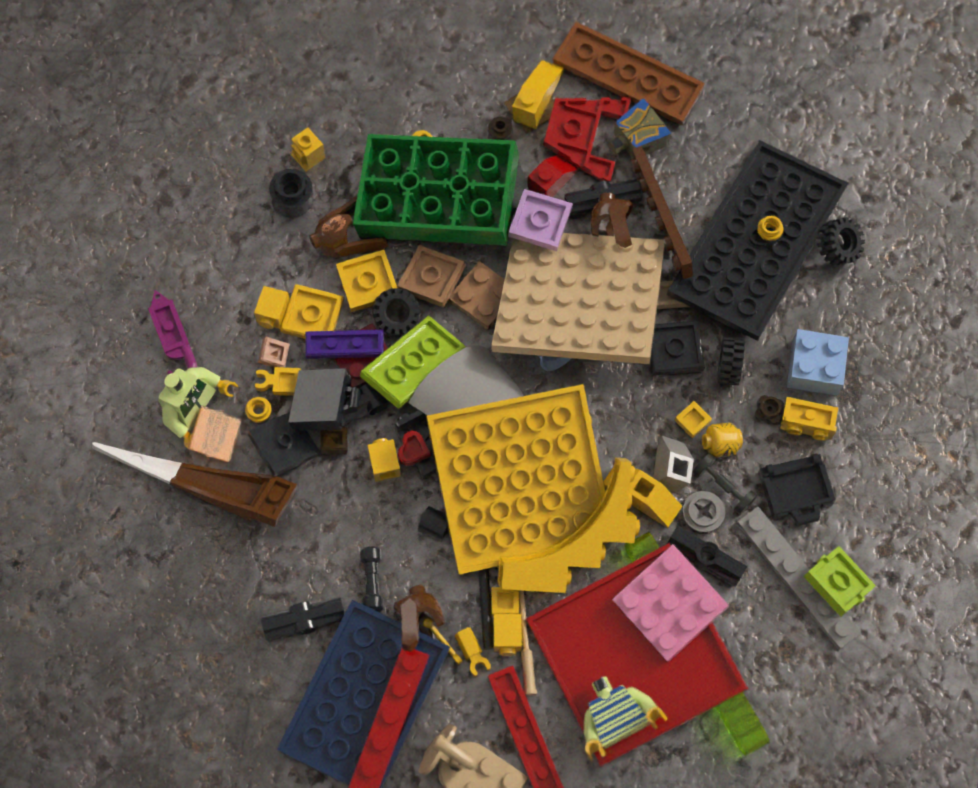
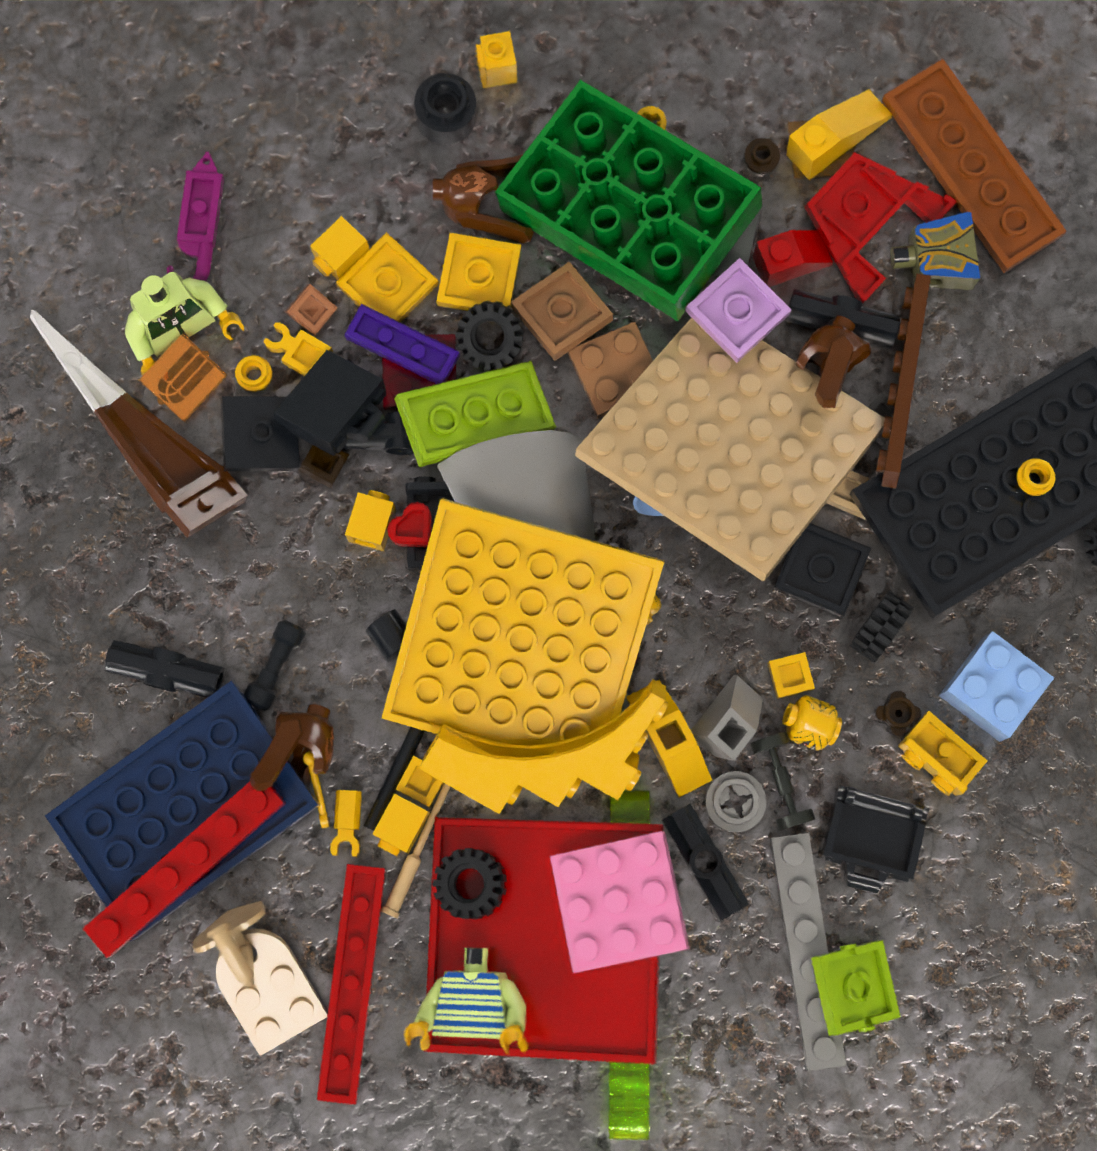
camera: 30 degrees right, 10 degrees up
none -> black tyre [433,848,507,919]

